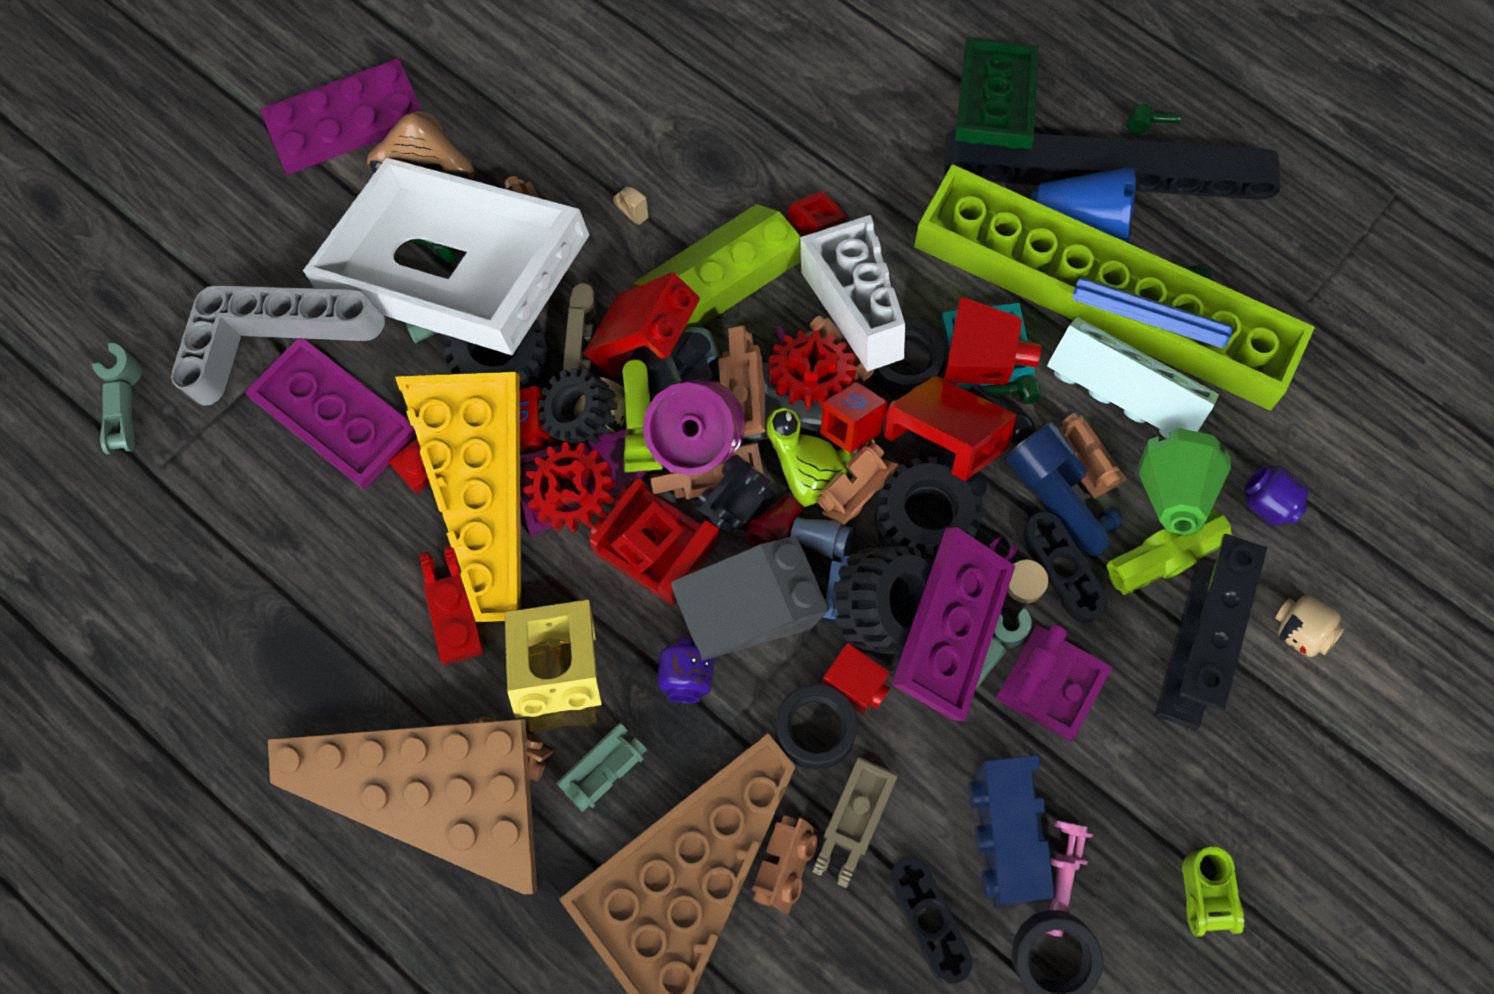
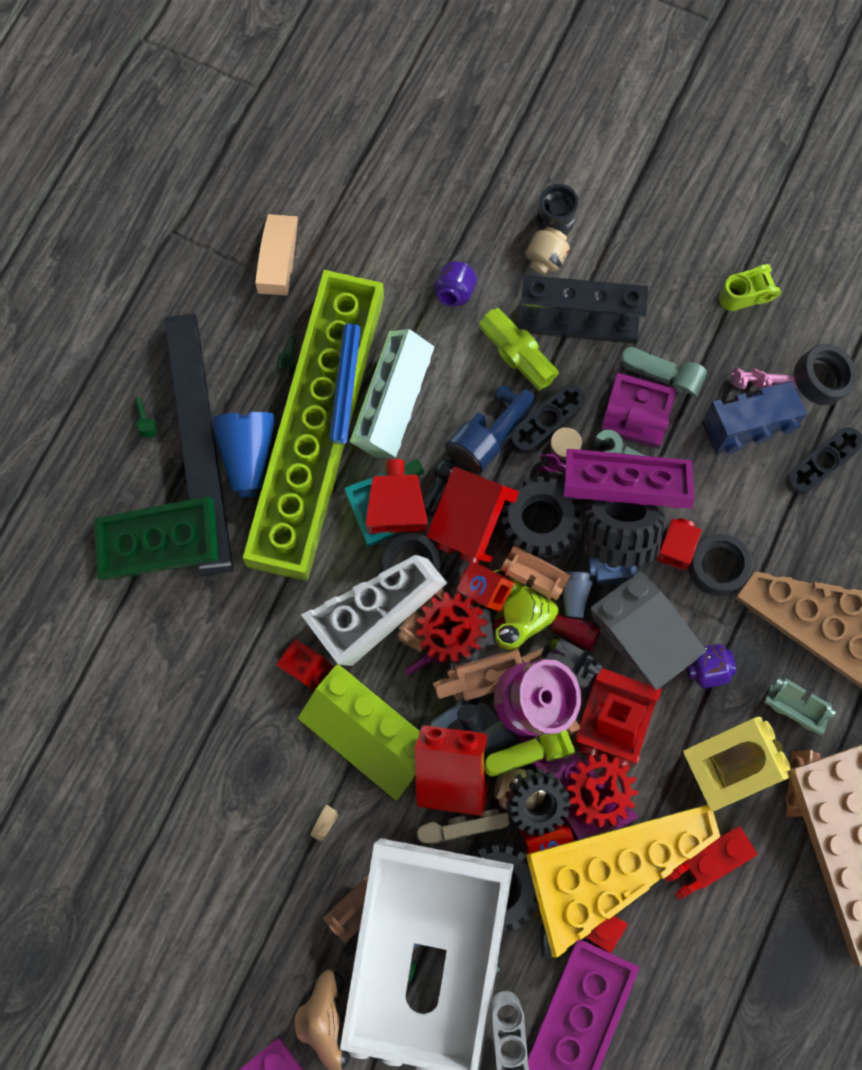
camera: 105 degrees left, 5 degrees up
nougat hinge [752,816,818,914] -> none
dark tan hinge [812,757,898,888] -> none
nougat hinge [1059,413,1127,500] -> none
bright green cone [1139,428,1231,535] -> none
none -> light nougat slope [255,214,298,296]
none -> black wheel [537,184,579,235]
none -> sand green piece [622,347,707,398]

